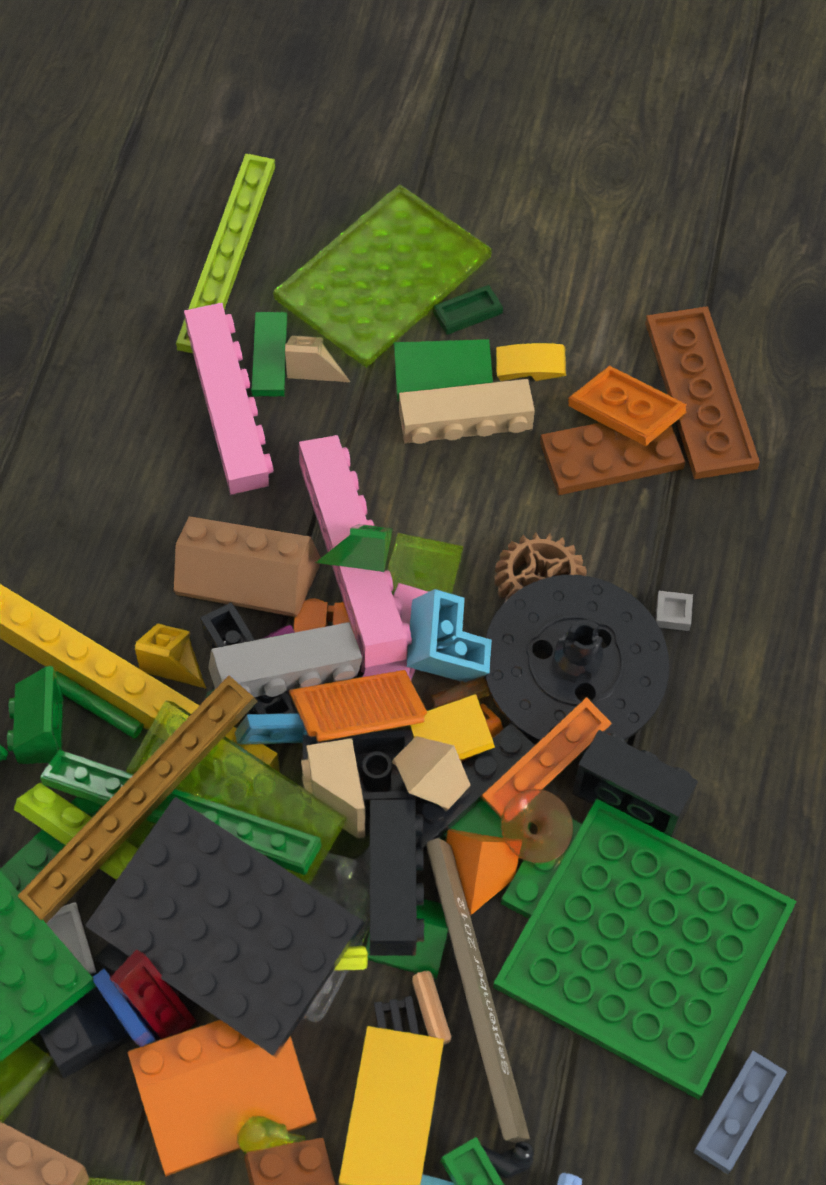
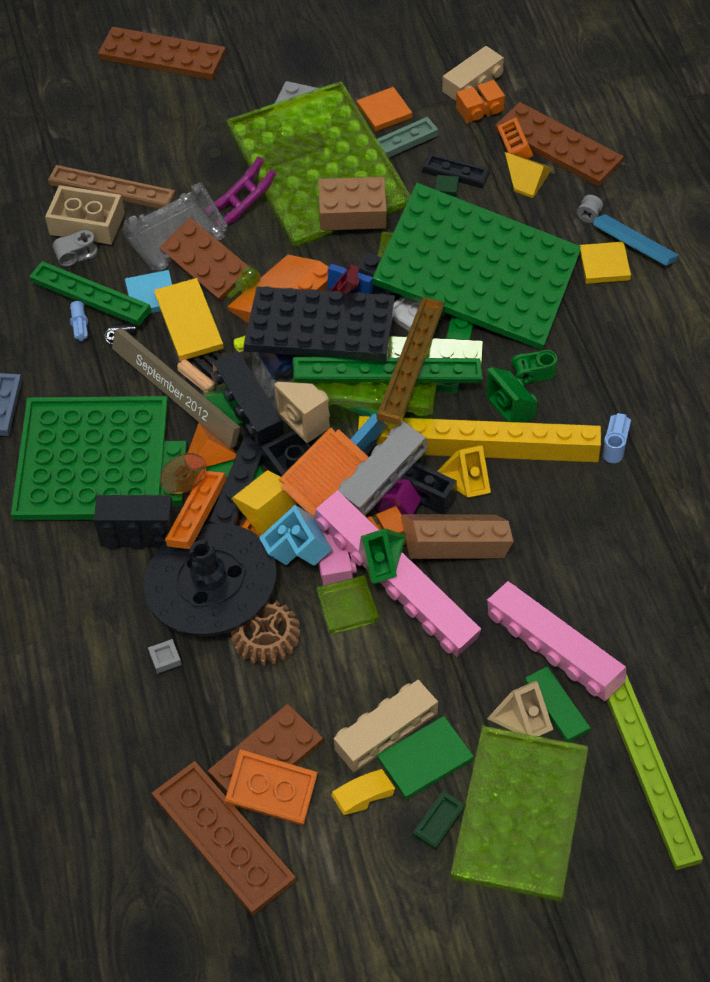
camera: 155 degrees right, 5 degrees down
tan slope [392,736,470,811] -> none

